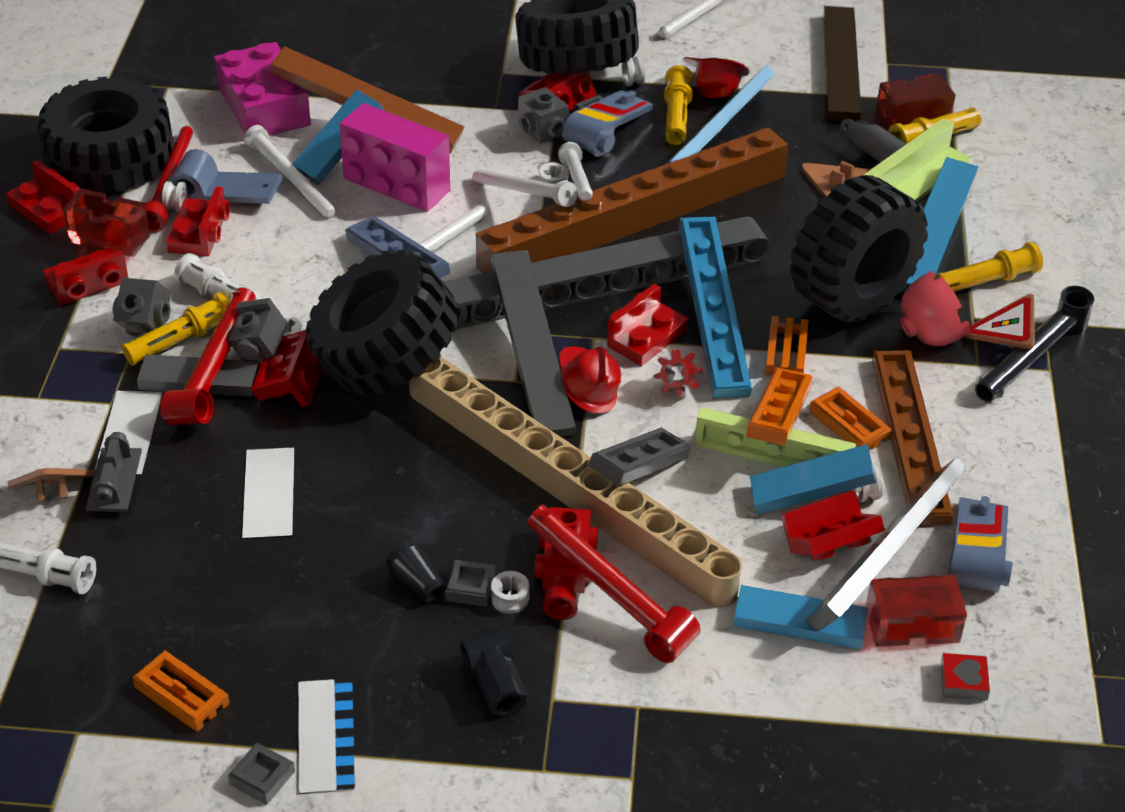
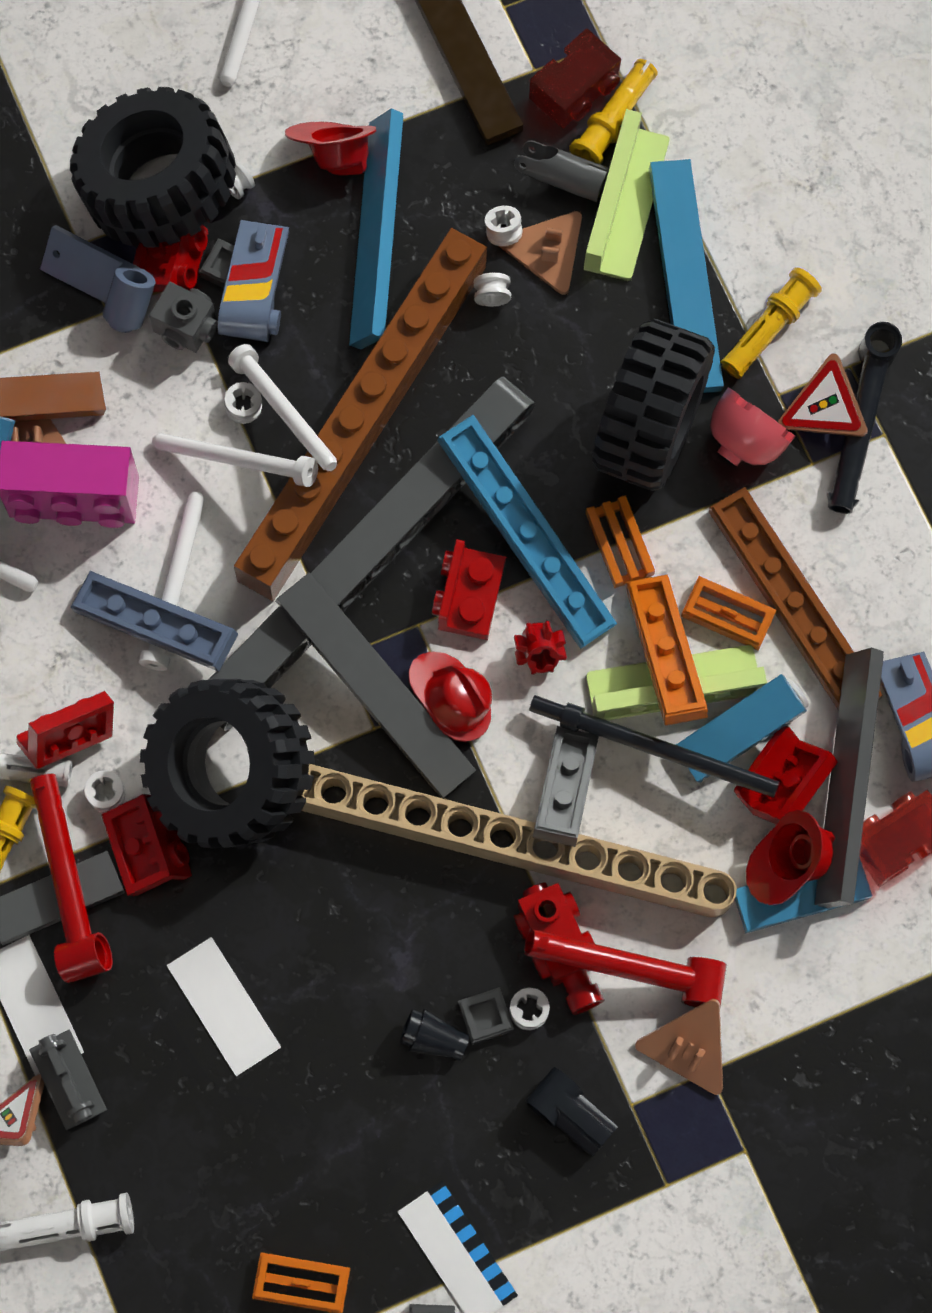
camera: 30 degrees left, 30 degrees up
dark grey brick [228,298,288,361] -> none
yellow pin [663,65,693,145] -> none
none -> red bracket [16,691,114,769]
none -> sand blue door [40,225,156,333]
none -> white bush [473,273,511,307]
none -> white bush [484,205,523,246]
none -> black bar [529,695,780,798]
none -> nougat piece [635,999,723,1095]
none -> red piece [746,810,836,905]

